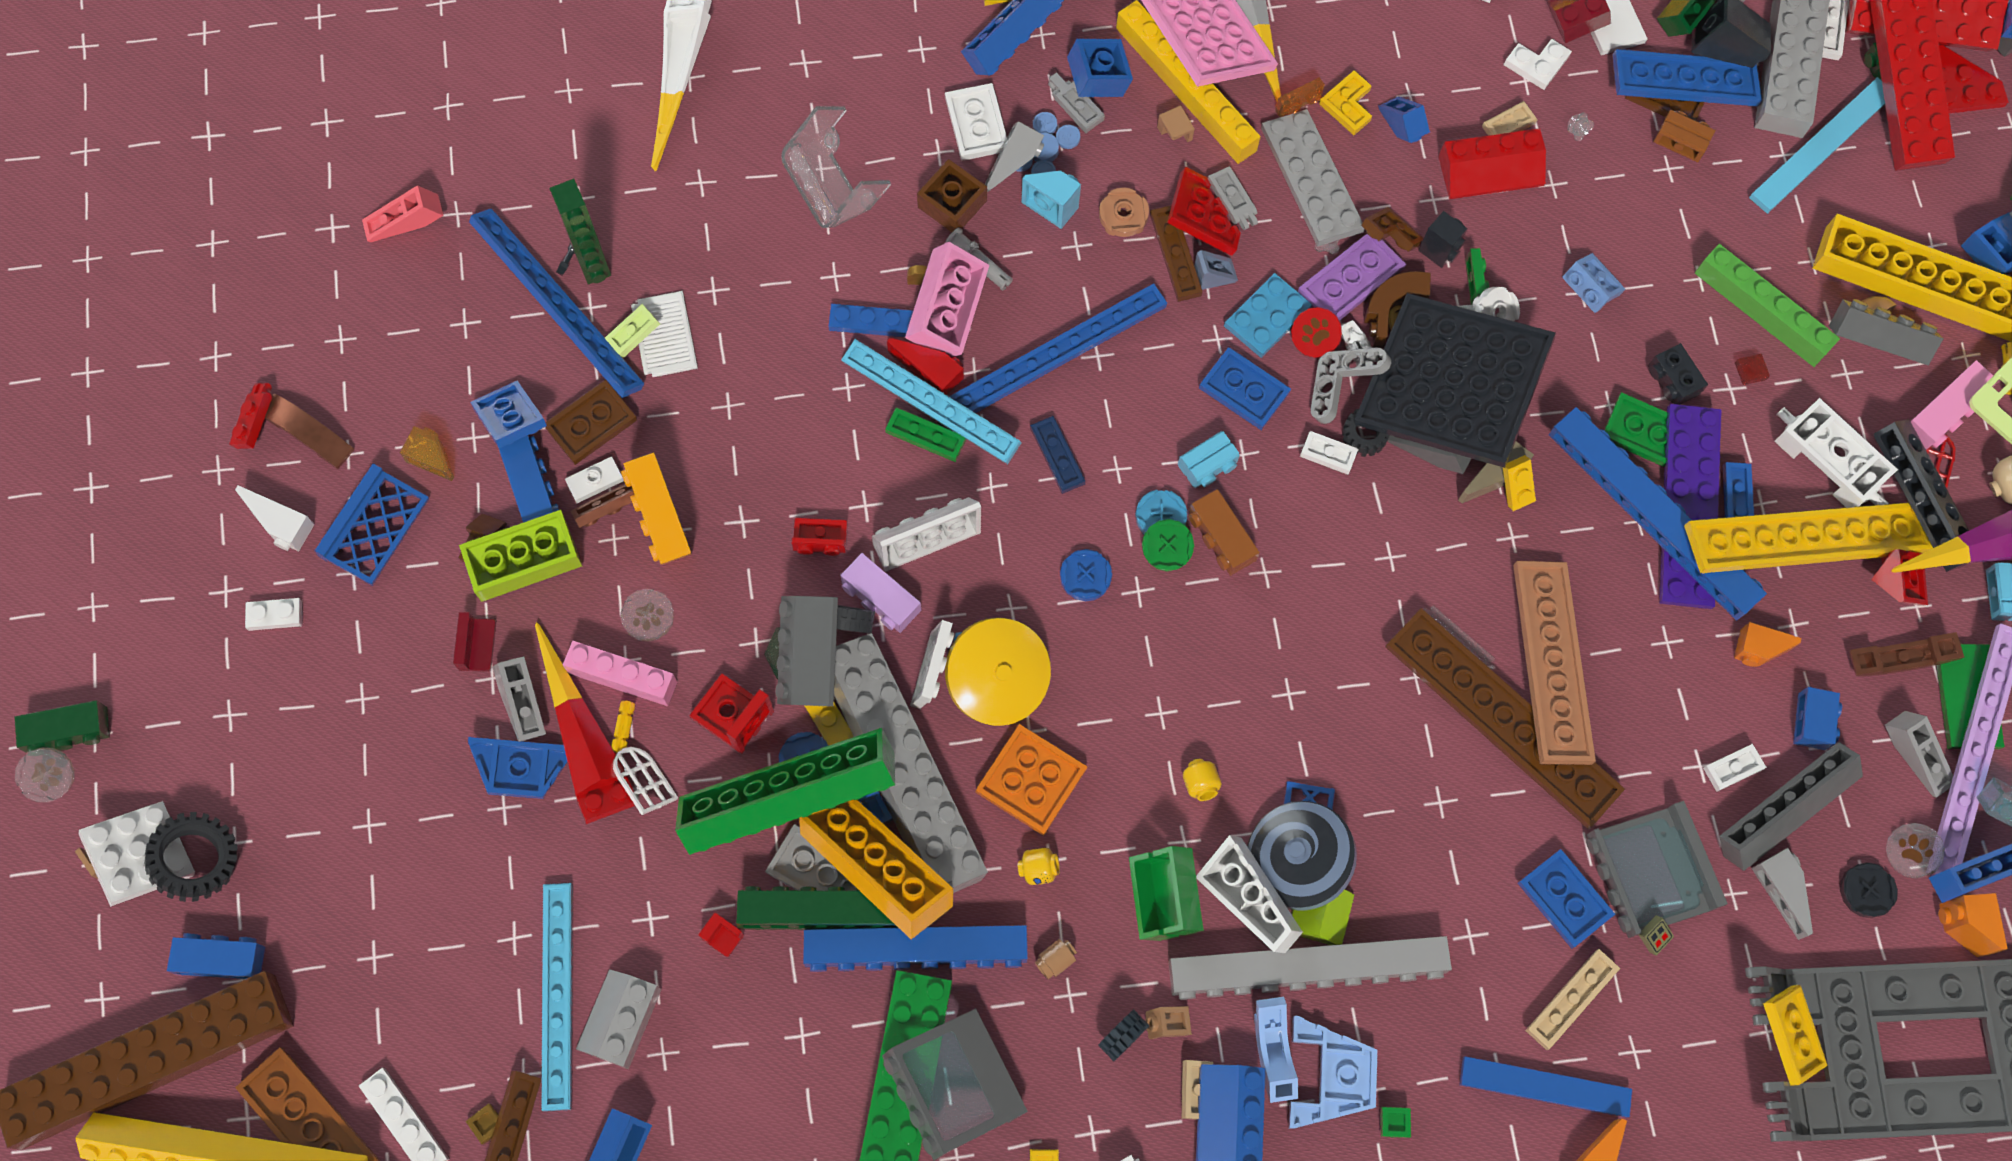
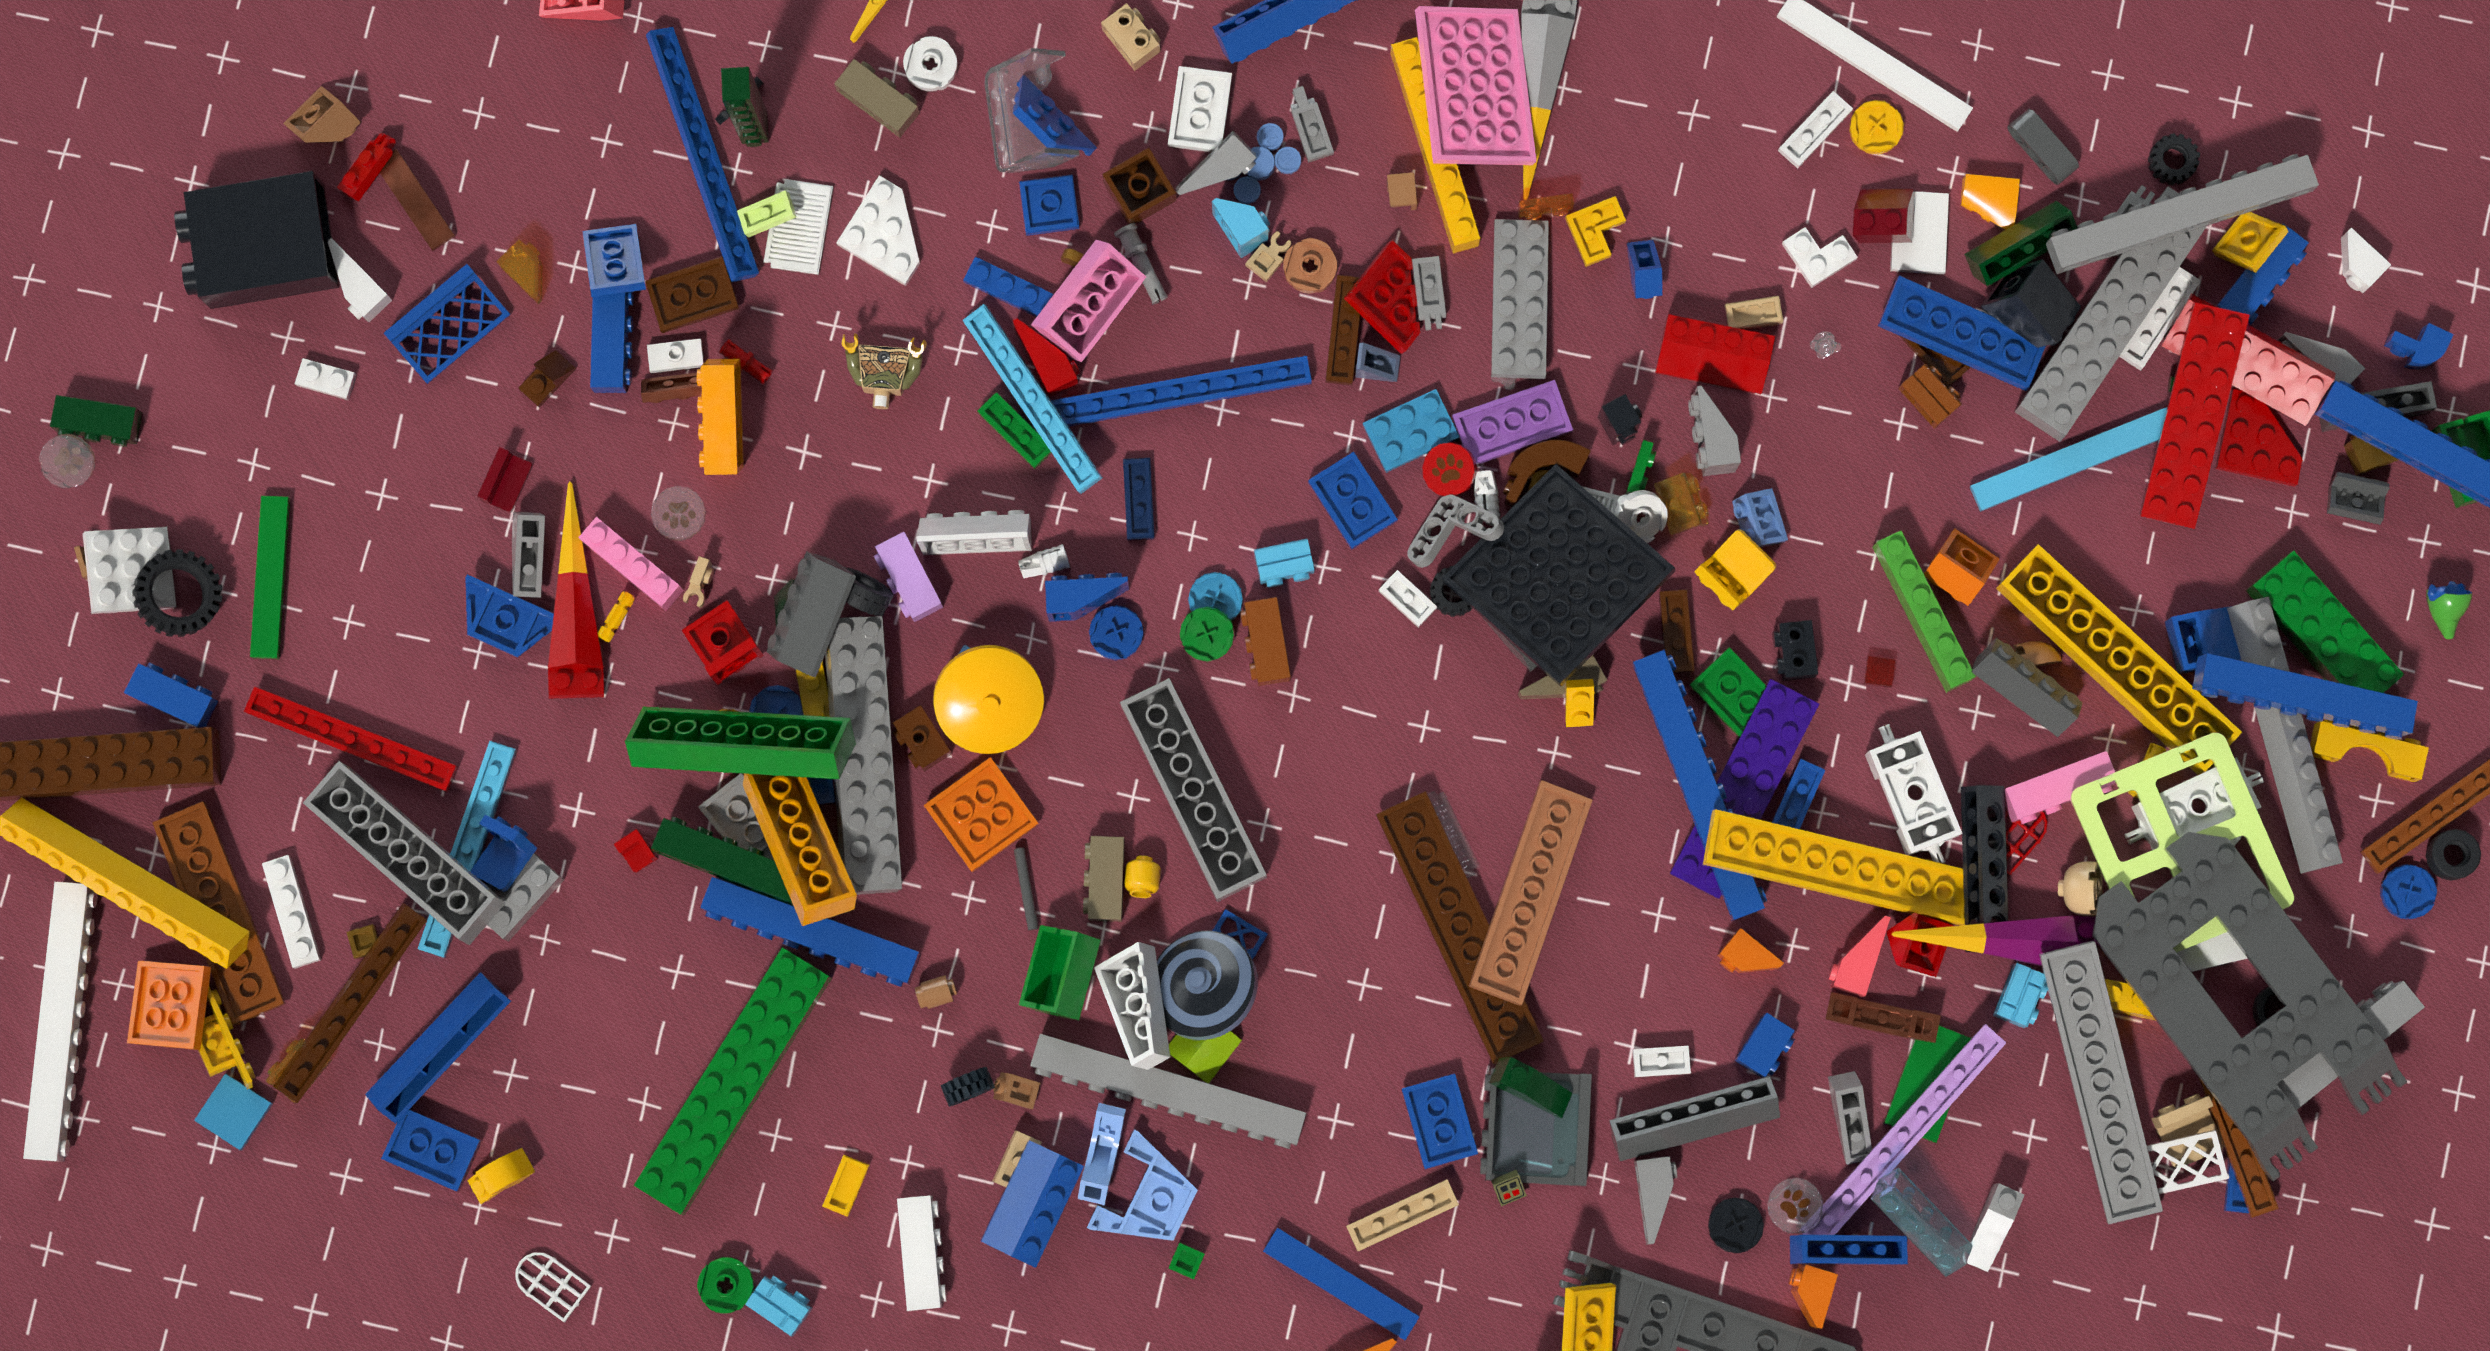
camera: 25 degrees right, 10 degrees up
lime slope [459,510,582,602] -> none
white window [613,747,678,815] -> none
red bracket [792,518,848,556] -> none
panel [882,1009,1028,1161] -> none
white plate [910,620,954,709] -> none
yellow head [1018,848,1060,885] -> none
blue brick [1067,39,1133,97] -> none
reddish brown plate [1361,207,1424,252] -> none
none -> black brick [174,171,339,309]
none -> red plate [243,686,458,792]
none -> green tile [250,496,290,659]
none -> medium nougat slope [283,86,361,143]
none -> light grey brick [303,761,506,945]
none -> blue bracket [471,815,537,892]
none -> tan plate [683,556,714,608]
none -> red pin [719,339,773,384]
none -> dark tan brick [834,59,920,138]
none -> white plate [836,175,920,286]
none -> torso [842,333,927,409]
none -> reddish brown brick [892,705,952,772]
none -> white plate [903,36,958,91]
none -> blue wing [1013,75,1097,156]
none -> dark grey bar [1014,848,1039,931]
none -> blue tile [1019,175,1080,236]
none -> white hinge [1019,544,1070,578]
none -> blue slope [1045,573,1129,622]
none -> dark tan brick [1083,836,1125,922]
none -> tan brick [1101,3,1161,71]
none -> light grey brick [1120,678,1267,902]
none -> tan plate [1245,232,1291,282]
none -> dark green slope [1489,1057,1573,1119]
none -> clear yellow bracket [1654,473,1709,535]
none -> reddish brown plate [1659,590,1694,673]
none -> light grey slope [1688,386,1741,476]
none -> yellow bracket [1694,529,1776,611]
none -> coral slope [1828,915,1891,998]
none -> orange slope [1924,528,1999,606]

